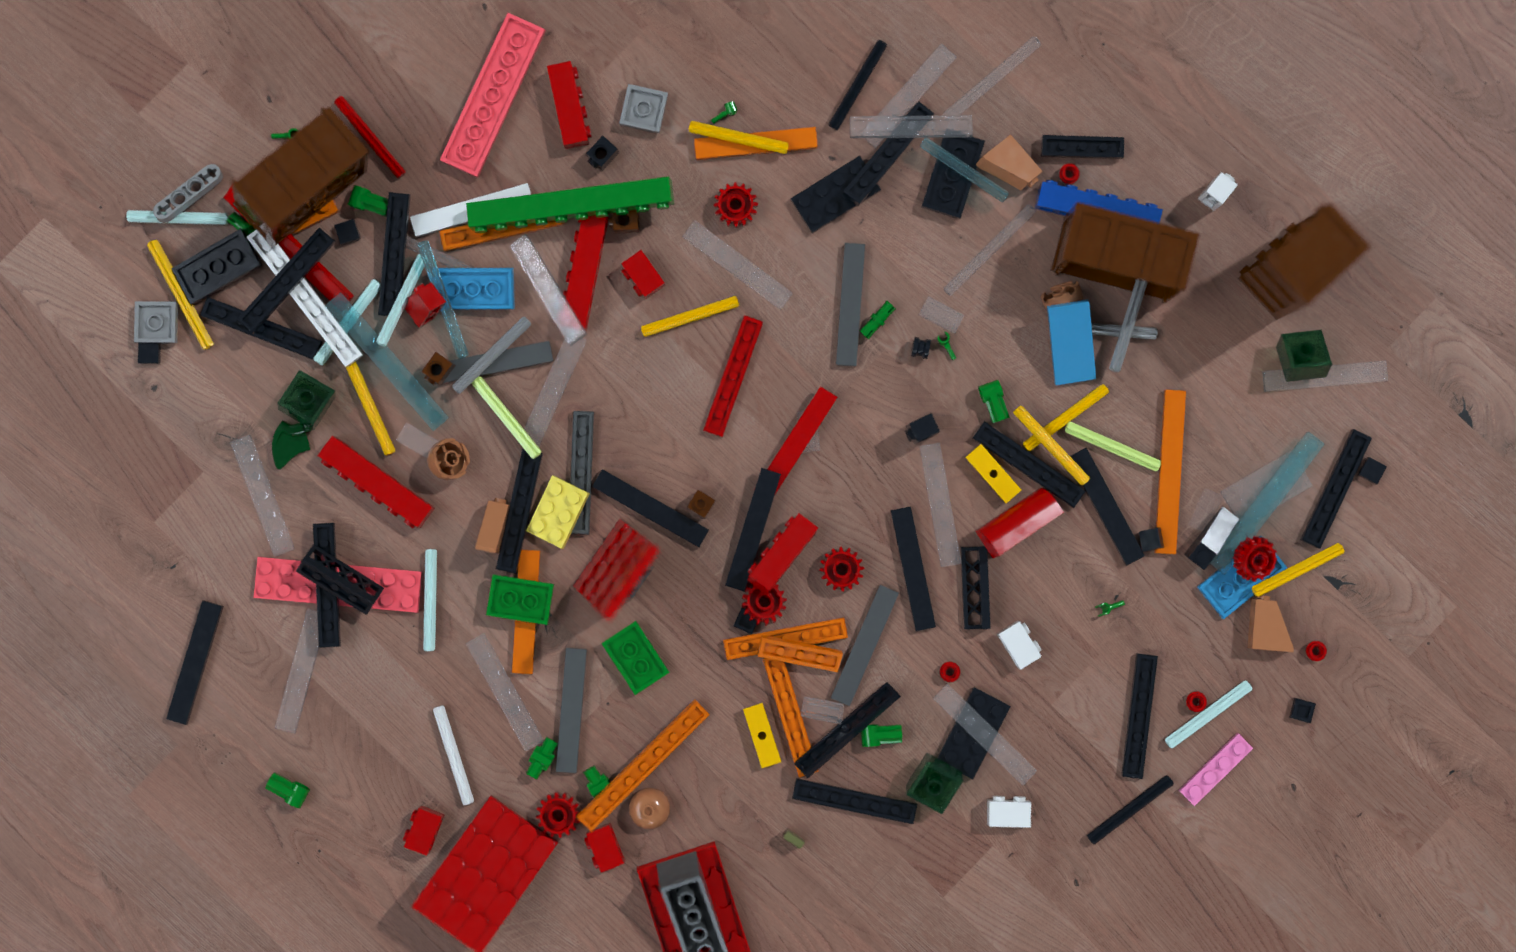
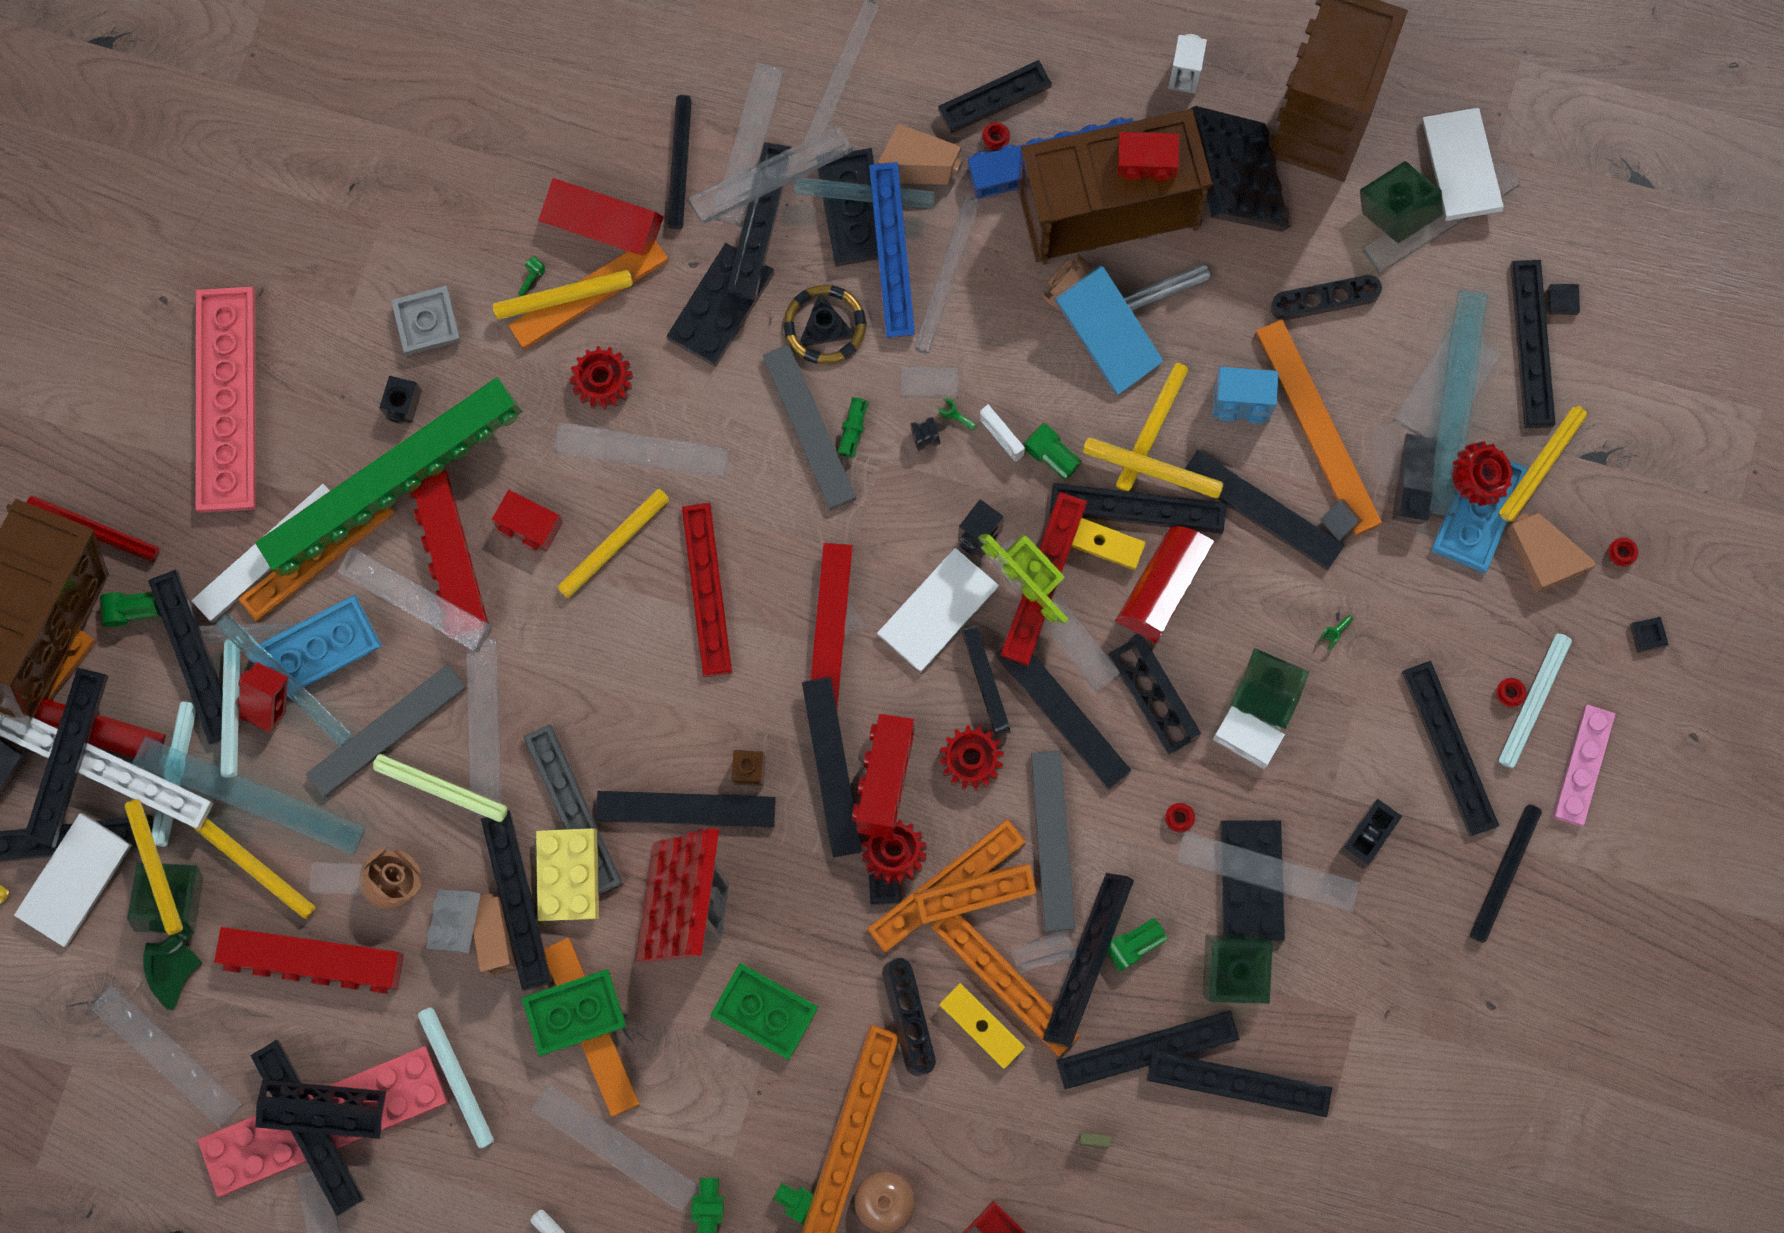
camera: 25 degrees left, 10 degrees down
black tile [334,219,361,245] -> none
reddish brown brick [421,352,455,385] -> none
light grey axle [452,317,531,394] -> none
red brick [547,61,592,149] -> none
dark grey tile [556,648,587,773] -> none
reddish brown brick [609,210,639,233] -> none
white brick [987,796,1031,827] -> none
yellowish green axle [1065,421,1161,472] -> none
light grey axle [1109,279,1147,372] -> none
none -> white tile [14,813,132,947]
none -> yellow axle [124,799,183,935]
none -> light grey plate [426,890,481,954]
none -> red brick [538,178,664,256]
none -> black piece [783,285,867,365]
none -> blue plate [869,162,915,338]
none -> white tile [877,548,999,673]
none -> black beam [882,958,936,1076]
none -> black beam [962,625,1011,737]
none -> lime bracket [978,534,1069,624]
none -> white tile [980,404,1025,462]
none -> red tile [1000,492,1087,666]
none -> red brick [1117,132,1179,181]
none -> black tile [1146,1050,1333,1117]
none -> black plate [1190,105,1290,232]
none -> dark azure brick [1212,367,1278,424]
none -> clear green brick [1230,648,1309,729]
none -> black beam [1271,275,1382,320]
none -> black brick [1338,799,1402,869]
none -> white tile [1422,108,1504,221]

